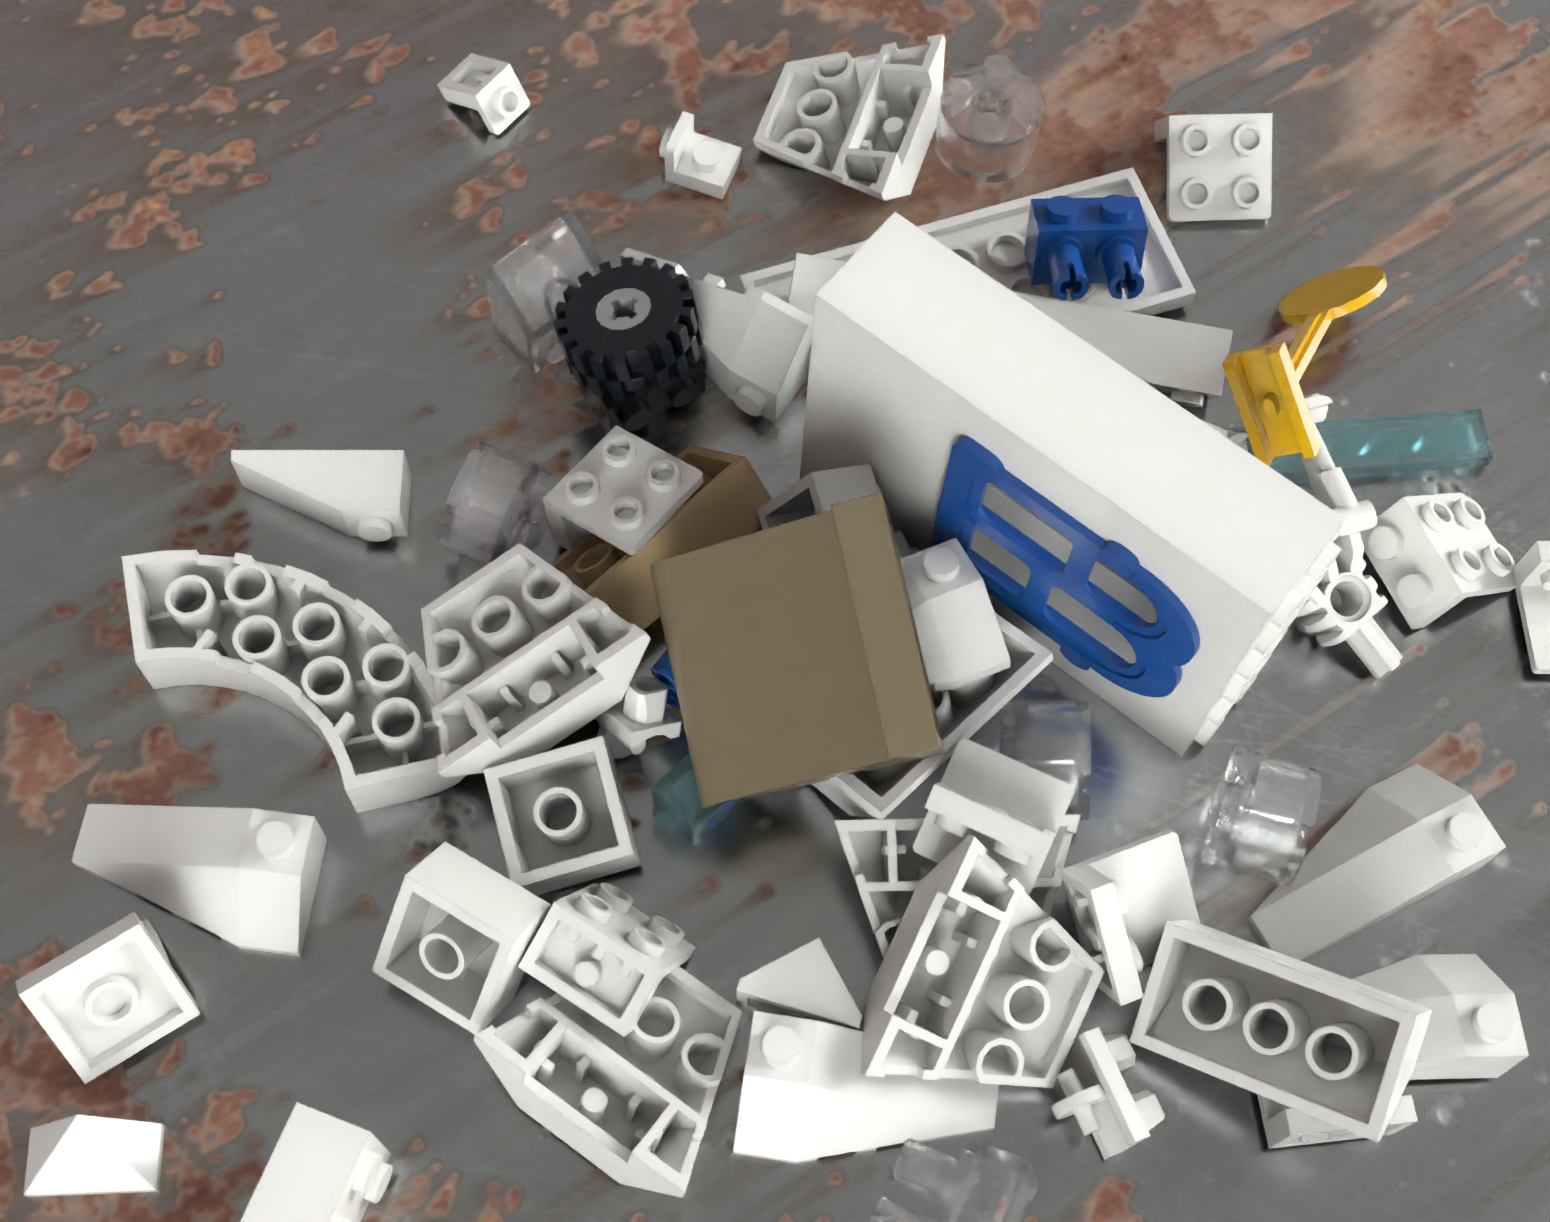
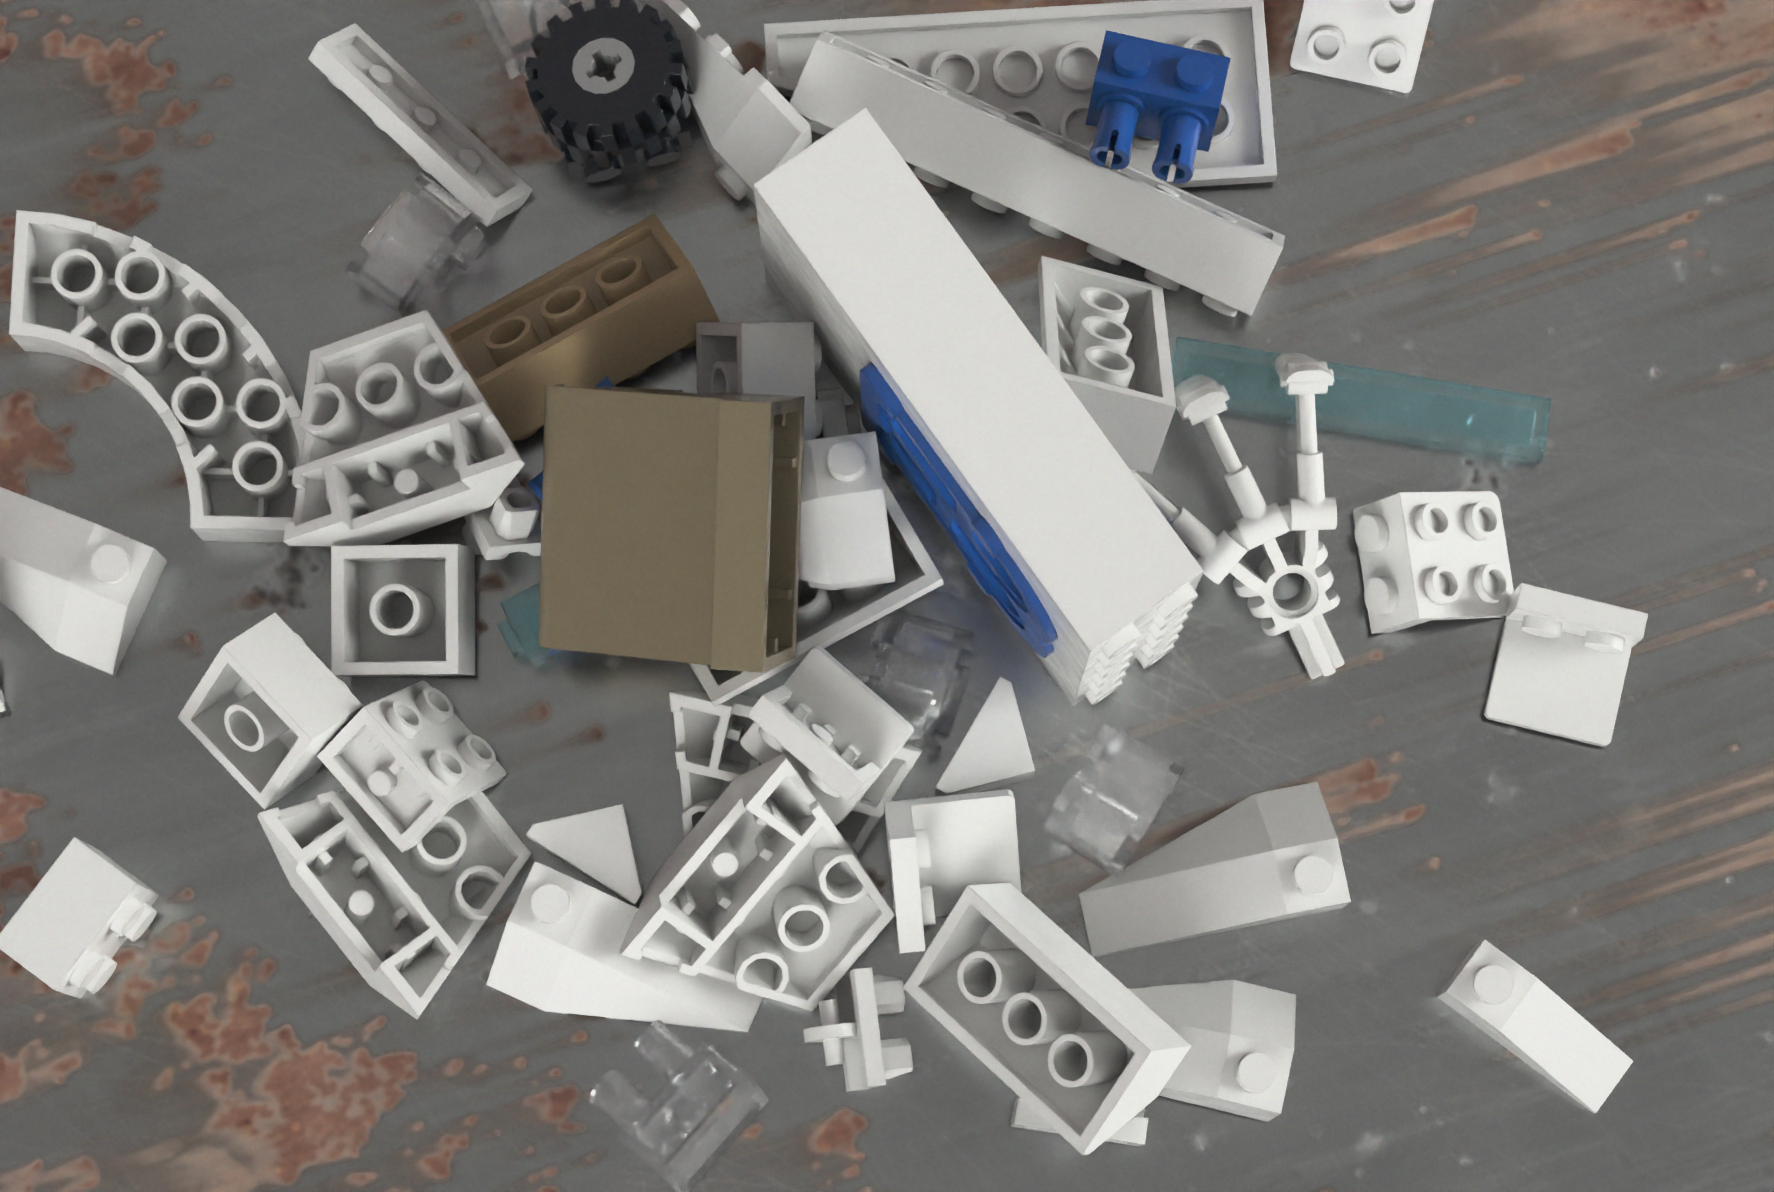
camera: 20 degrees right, 15 degrees up
white slope [230,450,412,542] -> none
white bracket [542,425,704,555] -> none
yellow piece [1222,266,1387,466] -> none
none -> white plate [308,23,533,227]
none -> white slope [935,676,1035,796]

